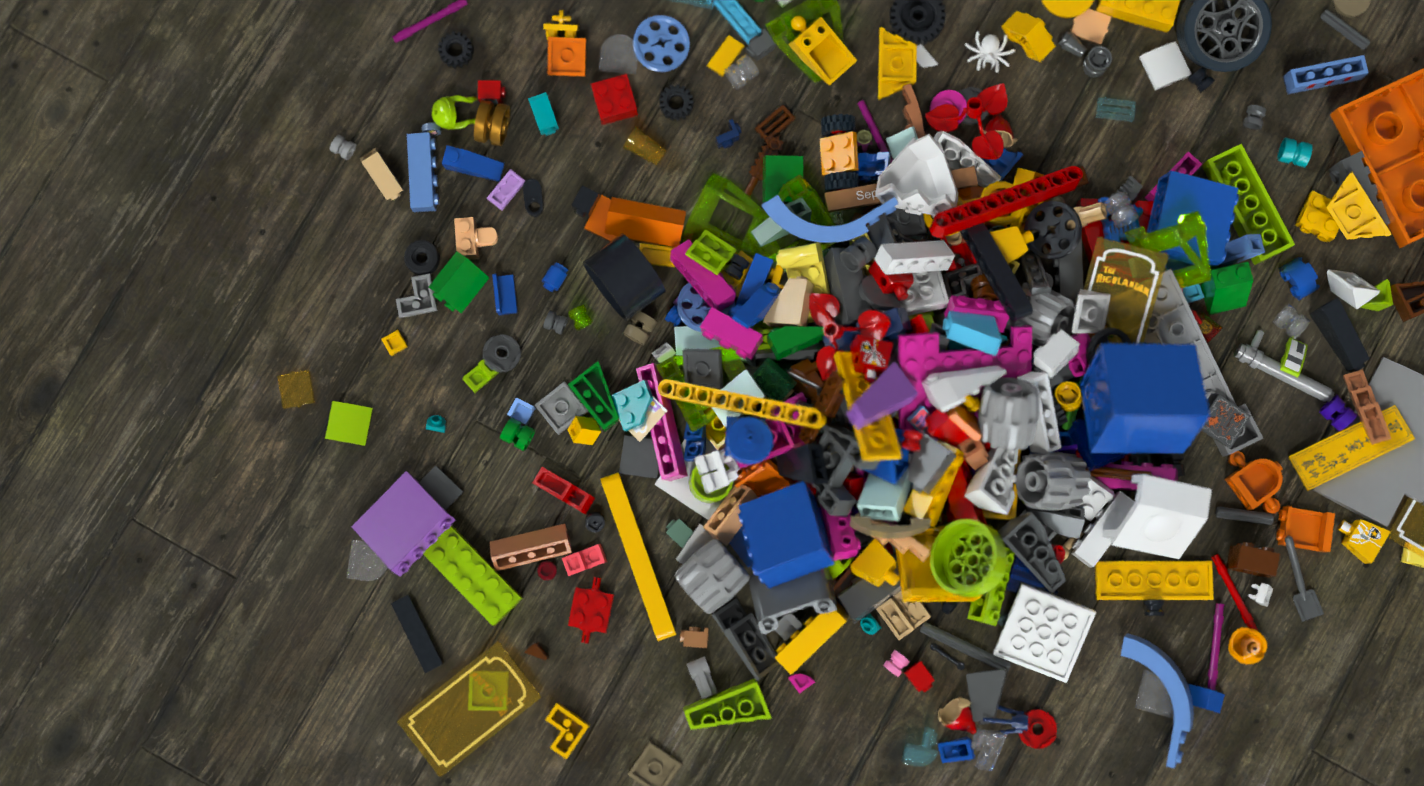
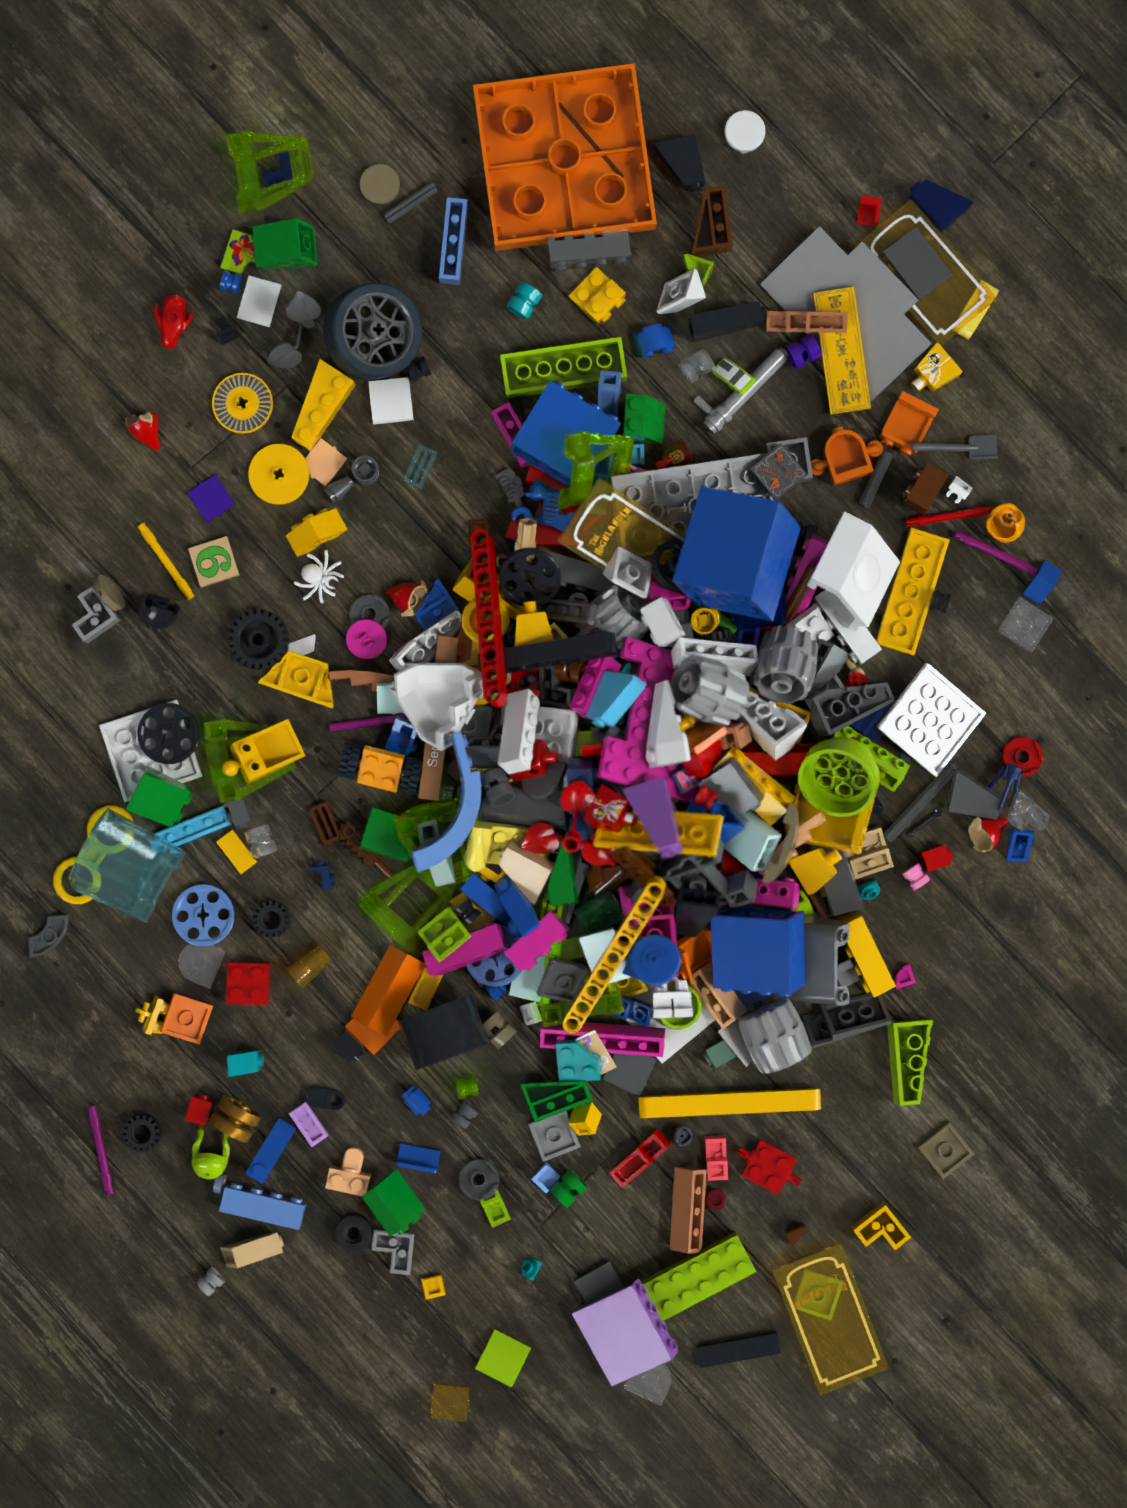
camera: 75 degrees left, 5 degrees up
medium nougat brick [680,627,709,648] -> none
light grey piece [686,656,717,699] -> none
olive piece [857,130,873,153] -> none
clear light blue brick [901,727,938,766] -> none
red plant [925,83,1008,160] -> none
clear wheel [1104,192,1139,228] -> none
medium blue arch [1121,634,1194,768] -> none
dark grey wheel [1243,105,1267,130] -> none
yellow wing [1327,171,1392,240] -> none

